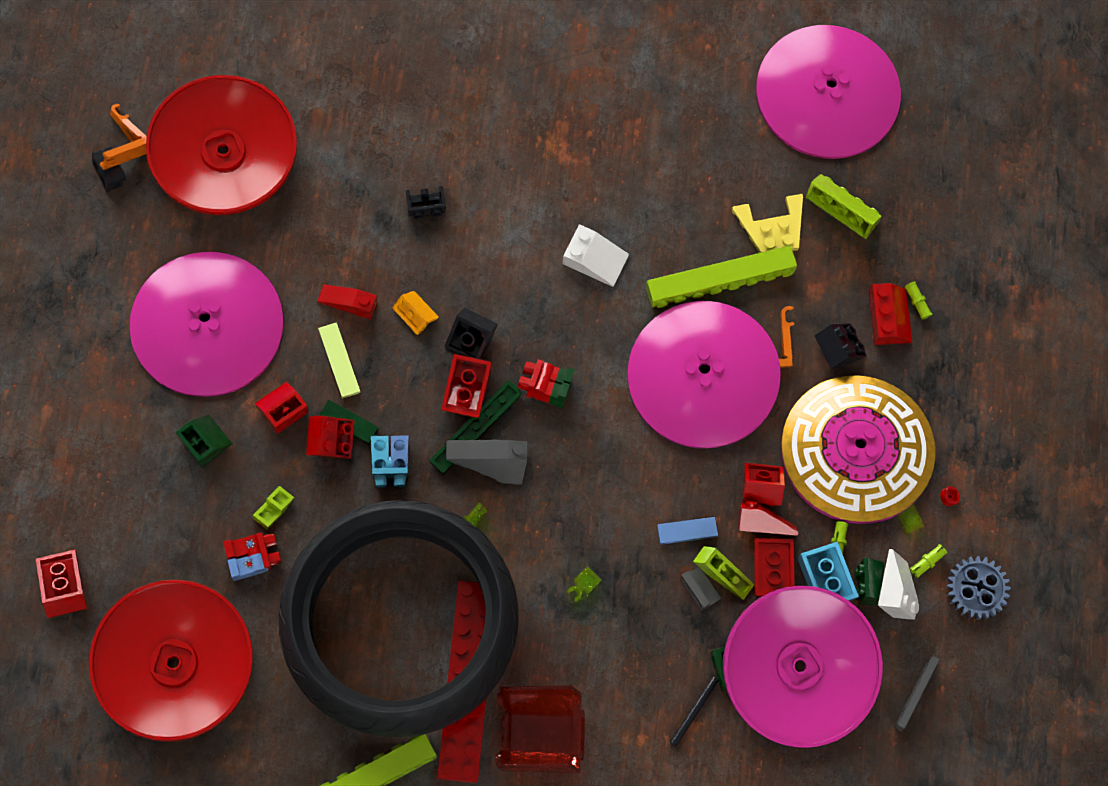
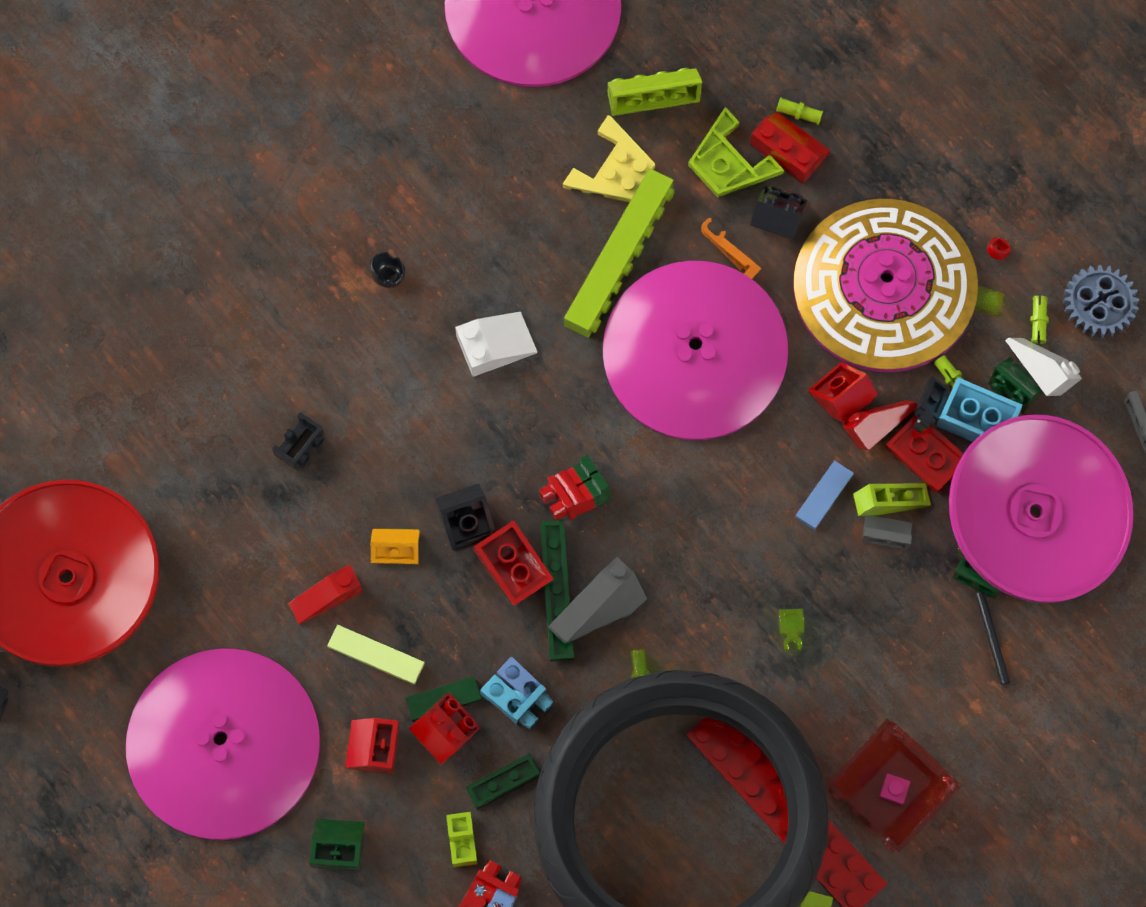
camera: 40 degrees left, 0 degrees up
none -> black hair [370,252,405,288]
none -> dark green tile [465,753,541,810]
none -> lime wing [688,107,784,198]
none -> dark pink plate [879,773,911,806]
none -> black hinge [913,376,951,434]

